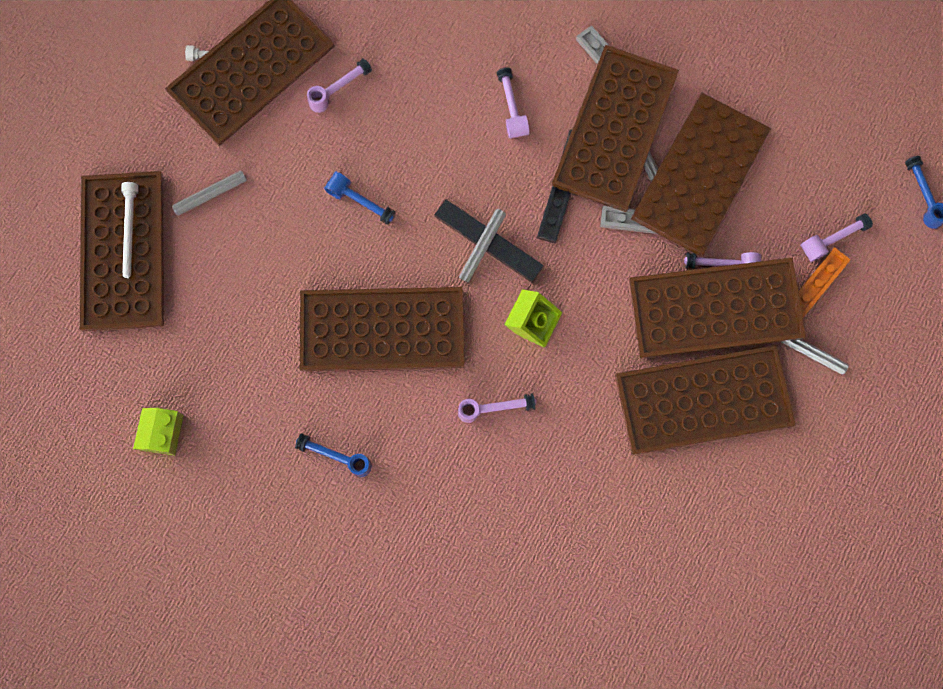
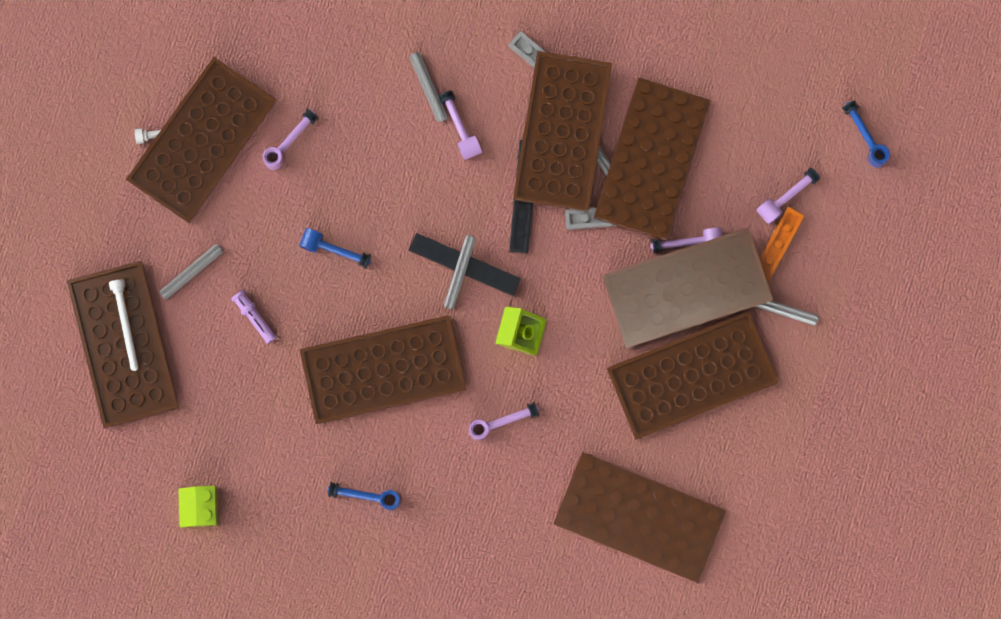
camera: 10 degrees left, 5 degrees up
none -> lavender pin [231,289,277,344]
none -> light grey axle [410,52,447,122]
none -> reddish brown plate [553,452,726,583]

